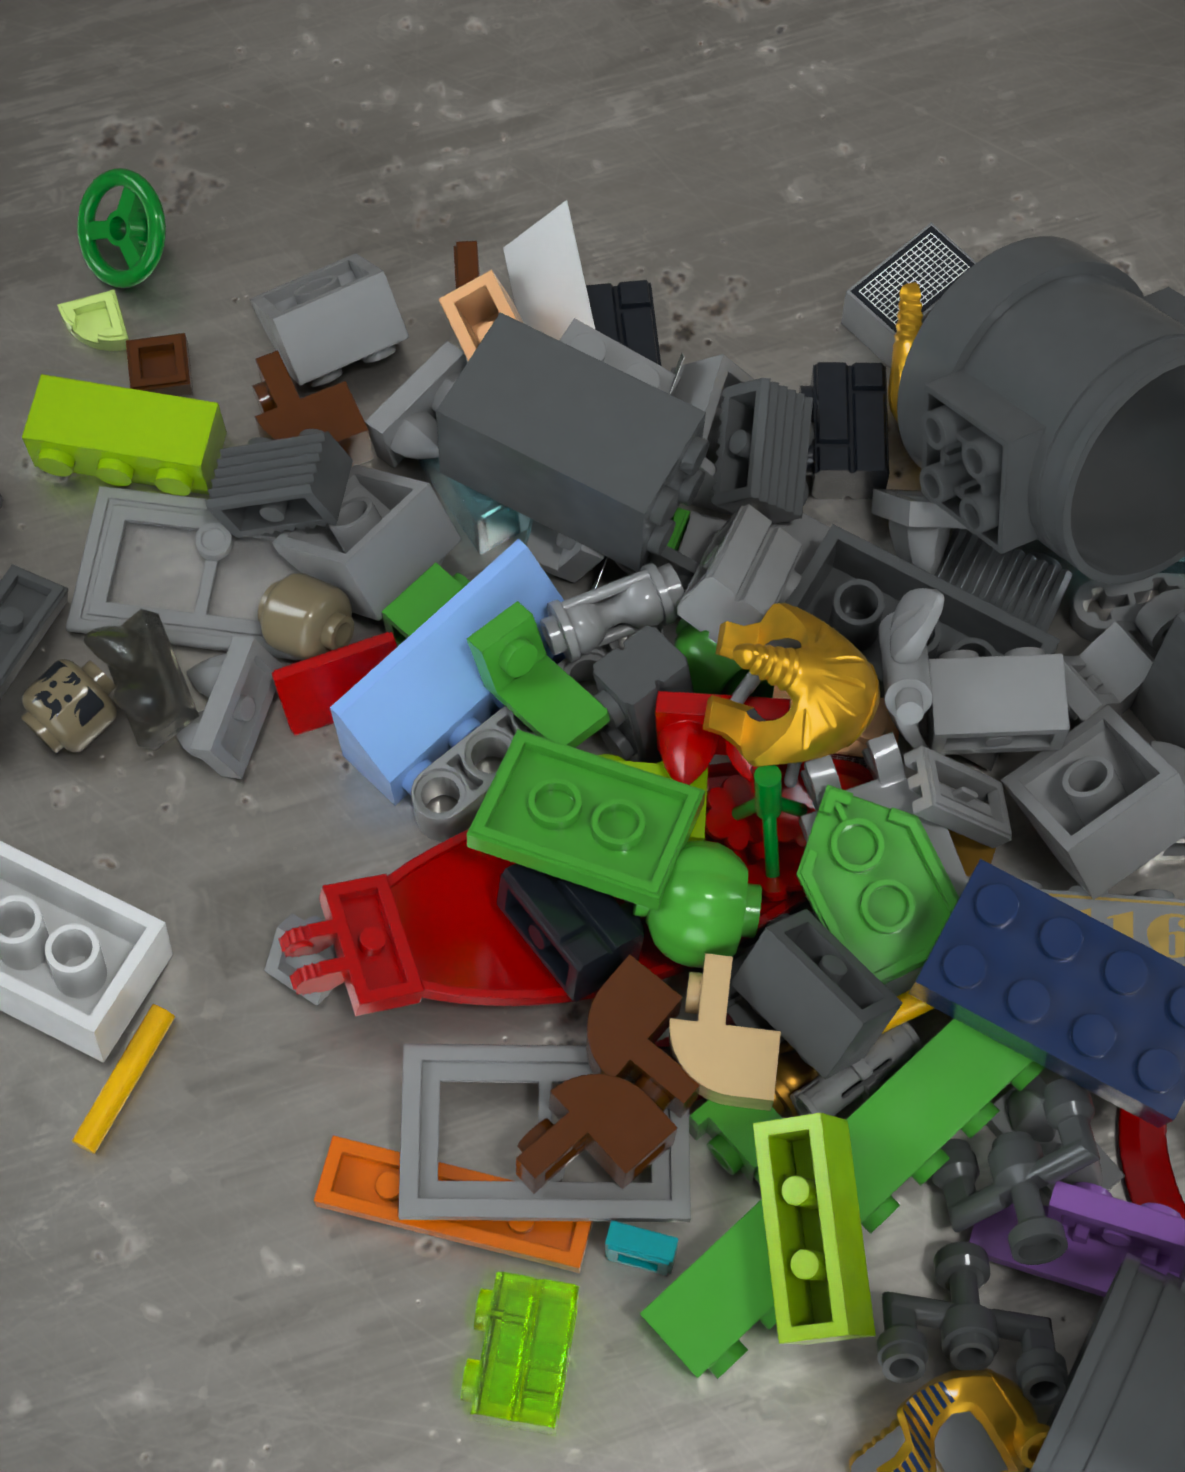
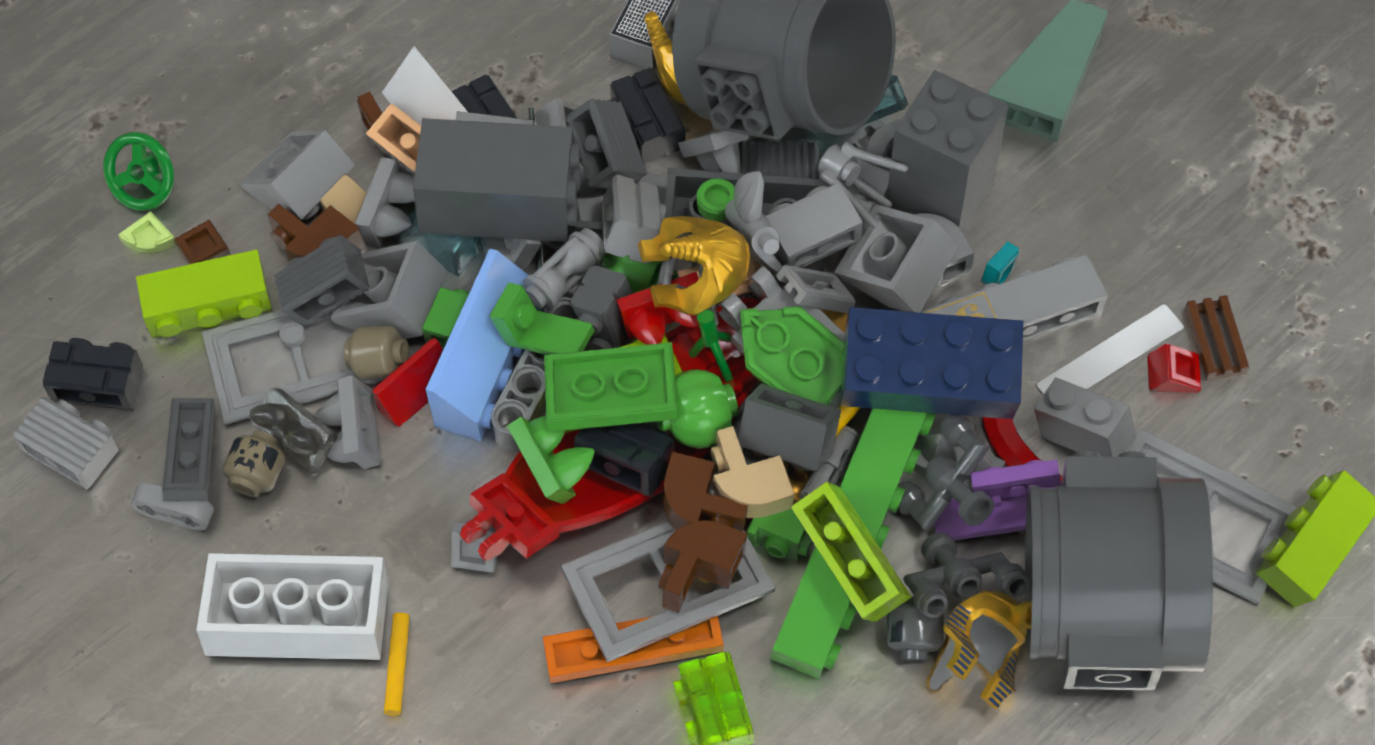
camera: 25 degrees left, 5 degrees down
teal tile [605,1220,679,1276] -> none
none -> tan slope [320,174,367,224]
none -> bright green tile [507,416,595,504]
none -> bright green tile [697,178,735,221]
none -> light grey plant [818,142,909,228]
none -> dark grey head [886,596,944,661]

